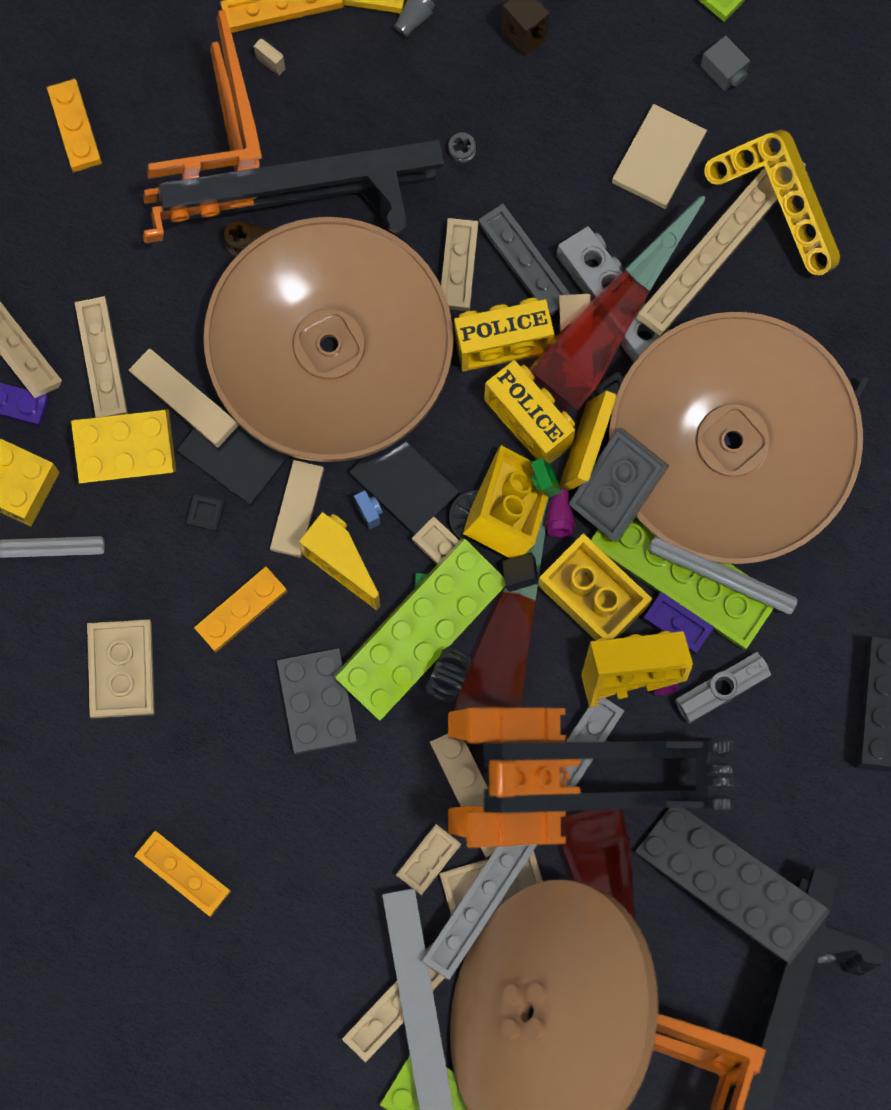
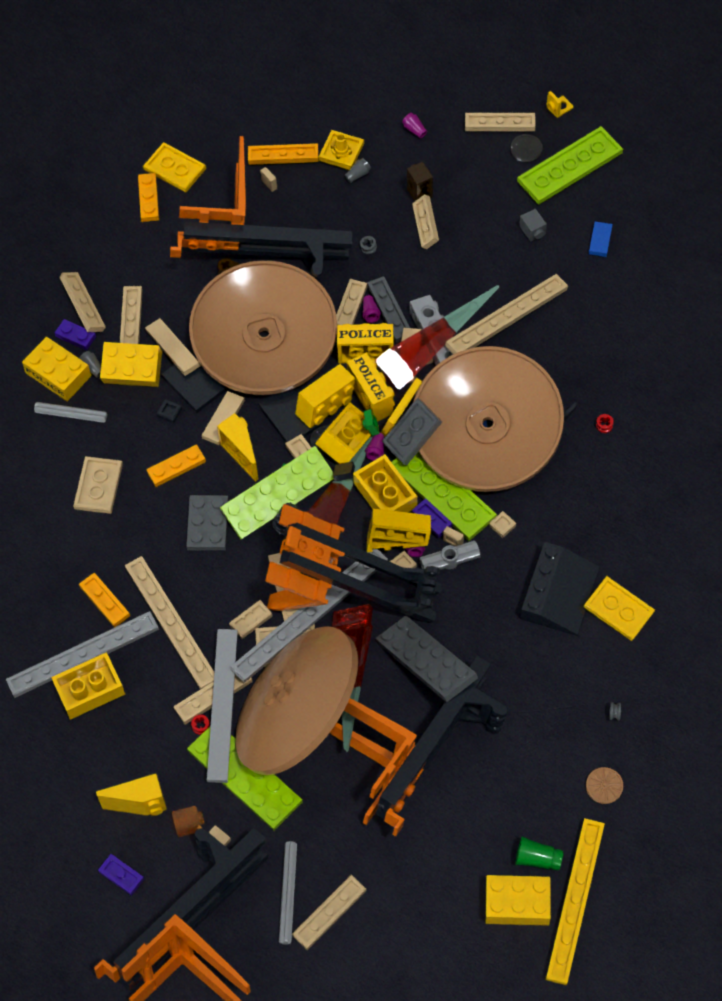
camera: 15 degrees right, 15 degrees down
medium blue plate [354,490,383,530] -> none
tan tile [612,104,707,209] -> none
light grey axle [649,536,798,614] -> none
yellow beam [704,130,840,275] -> none
none -> light grey tile [6,611,159,698]
none -> yellow brick [51,652,125,720]
none -> dark grey cone [79,351,101,378]
none -> tan plate [125,556,214,689]
none -> yellow tile [143,142,206,192]
none -> red bush [191,715,210,735]
none -> yellow brick [295,364,355,428]
none -> magenta cone [363,295,381,323]
none -> tan tile [390,551,417,568]
none -> tan plate [412,194,439,249]
none -> tan tile [443,526,464,546]
none -> tan tile [489,511,516,538]
none -> blue tile [589,222,612,257]

